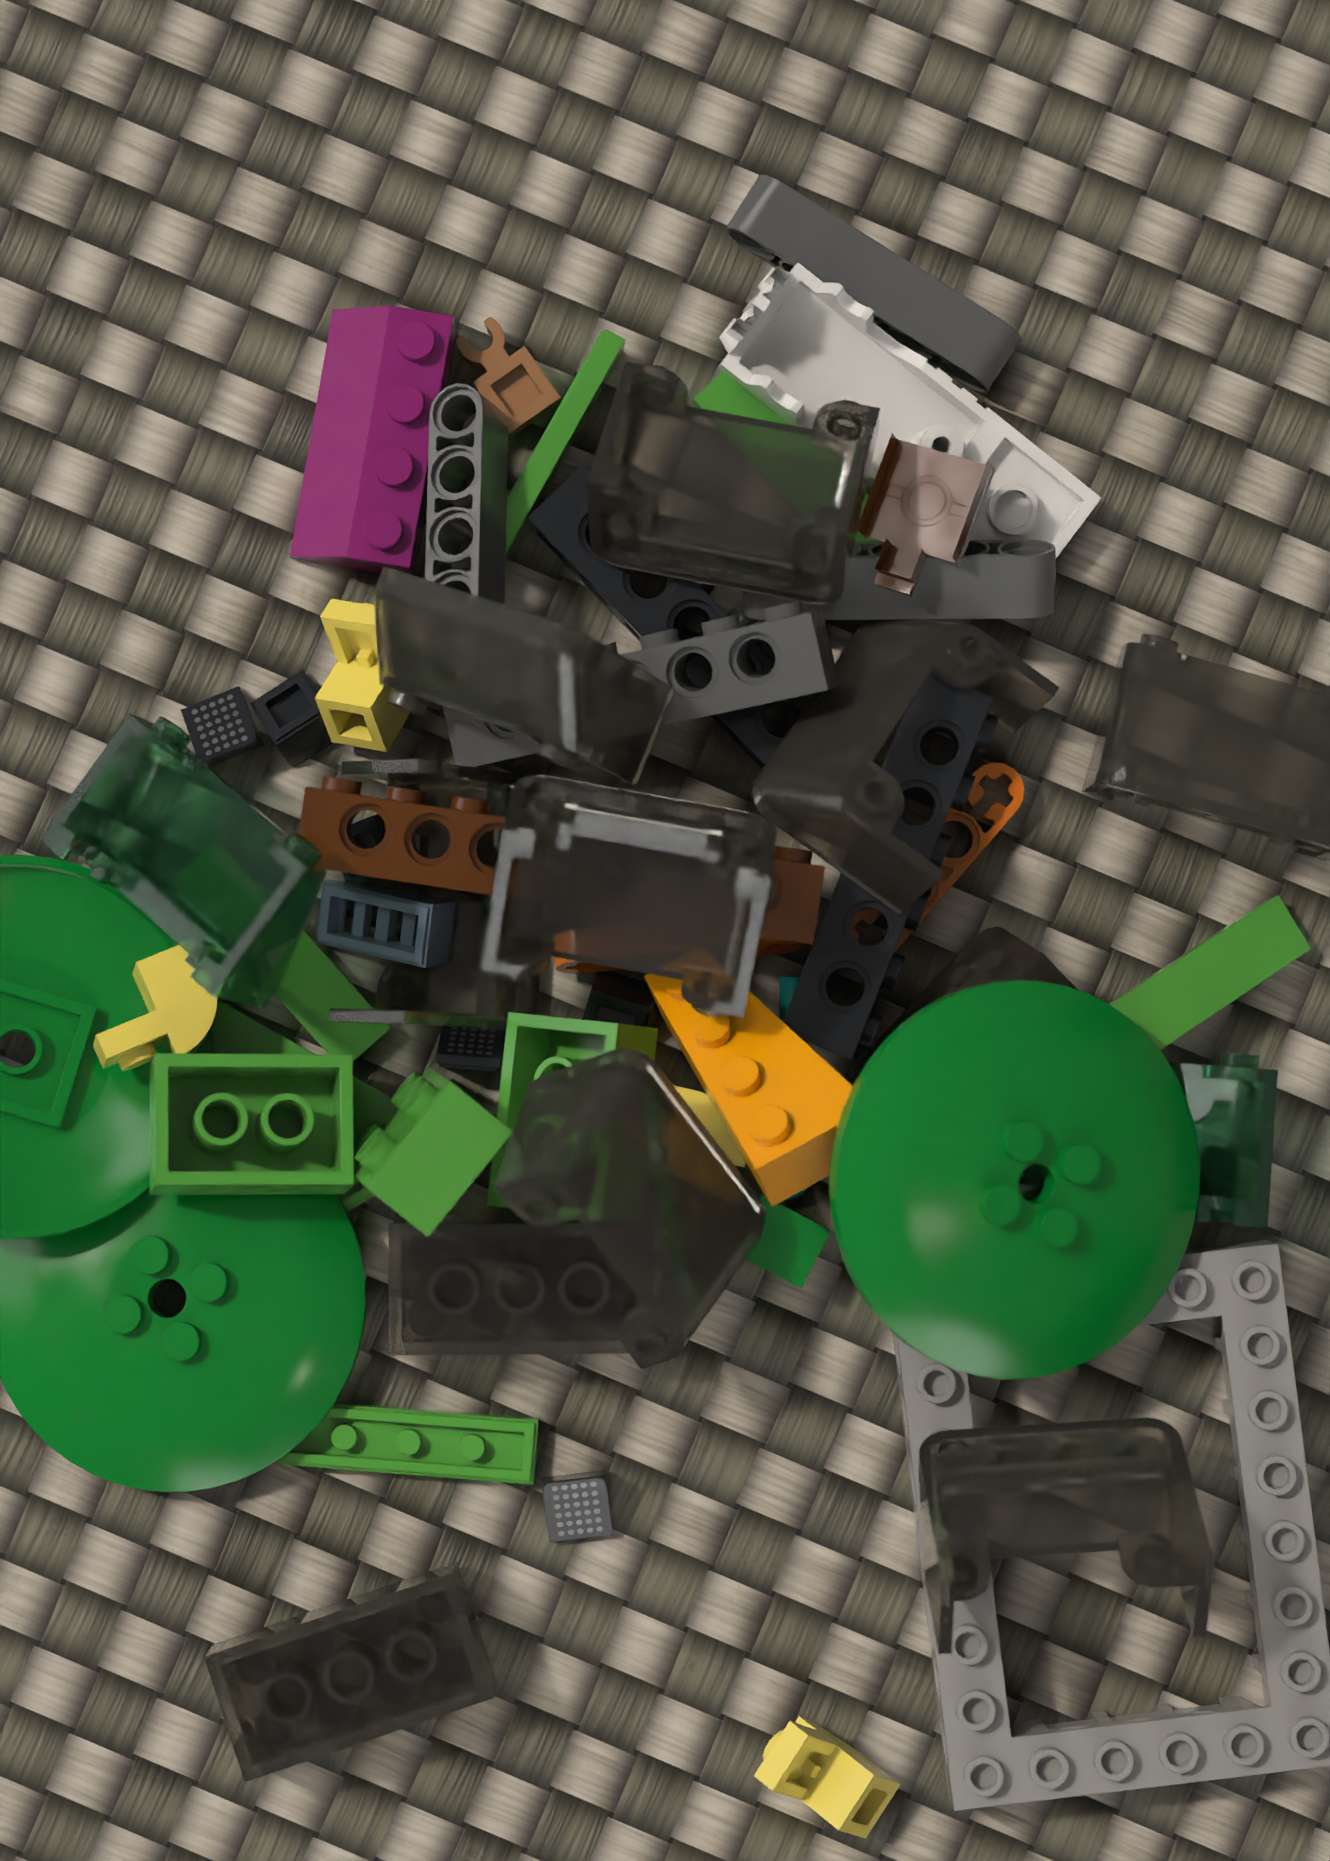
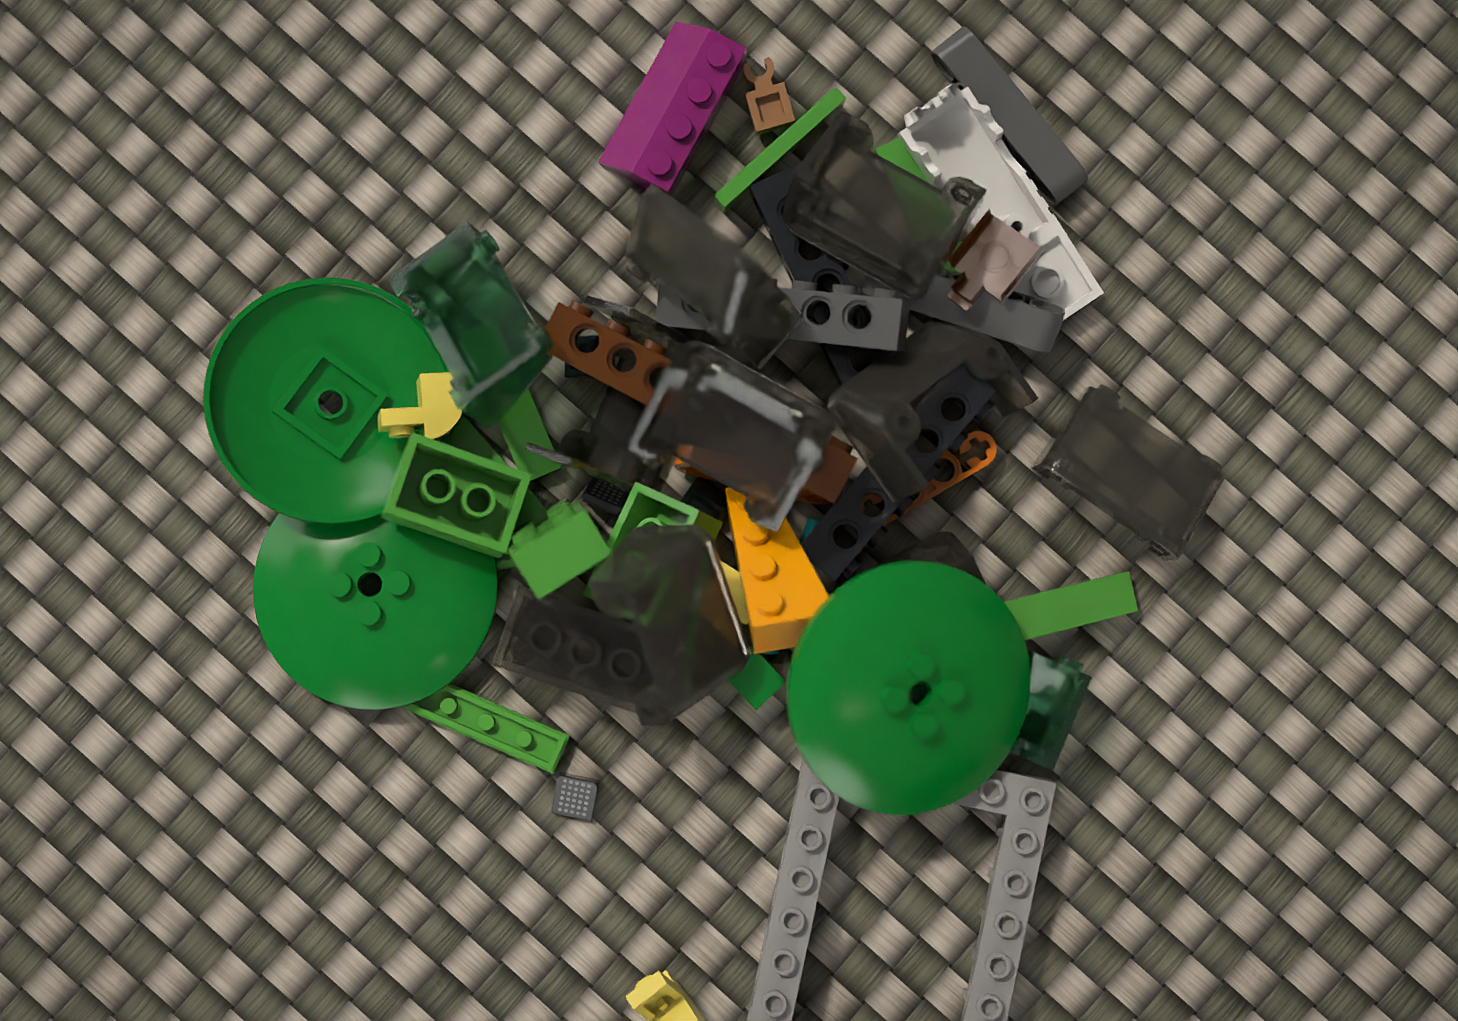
camera: 25 degrees right, 0 degrees up
black slope [181,686,264,769] -> none
clear smoke brick [204,1562,498,1782] -> none
black slope [250,670,333,767] -> none
light yellow brick [315,598,419,752] -> none
sand blue slope [316,879,456,968] -> none
dark grey beam [423,383,508,706] -> none
clear smoke windscreen [918,1418,1215,1654] -> none

